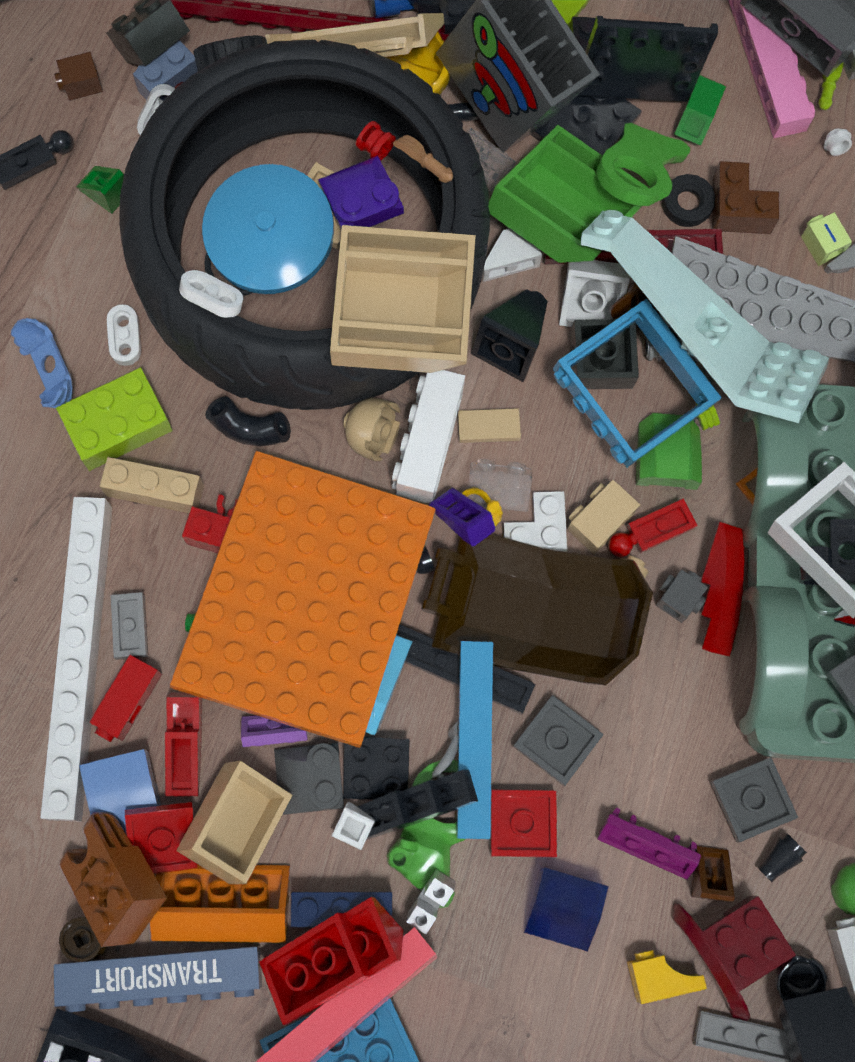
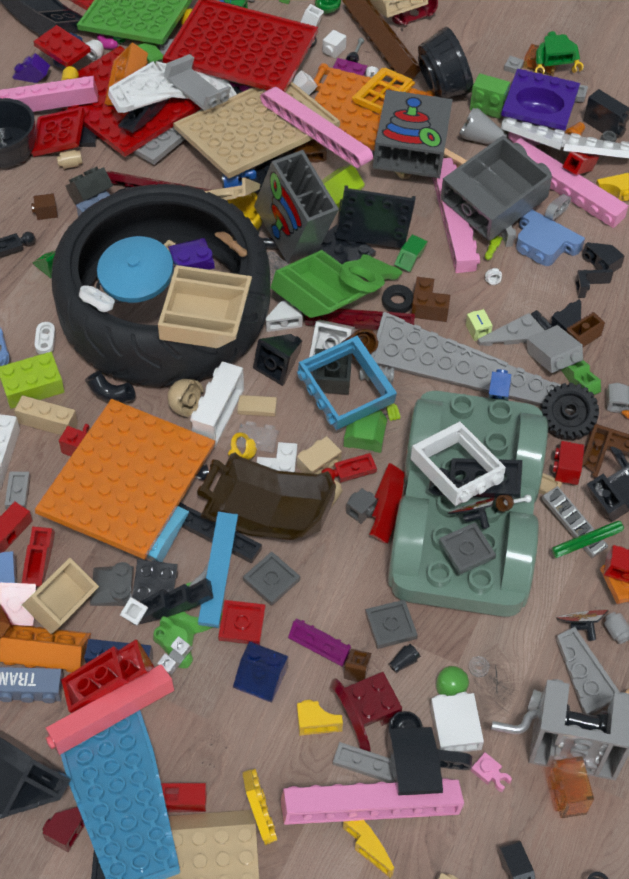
camera: 10 degrees right, 20 degrees down
medium lavender plate [241,715,307,747] -> none
red wheel [355,121,396,161] -> none
dark purple slope [429,488,495,546] -> none
light aqua wing [581,210,830,423] -> none

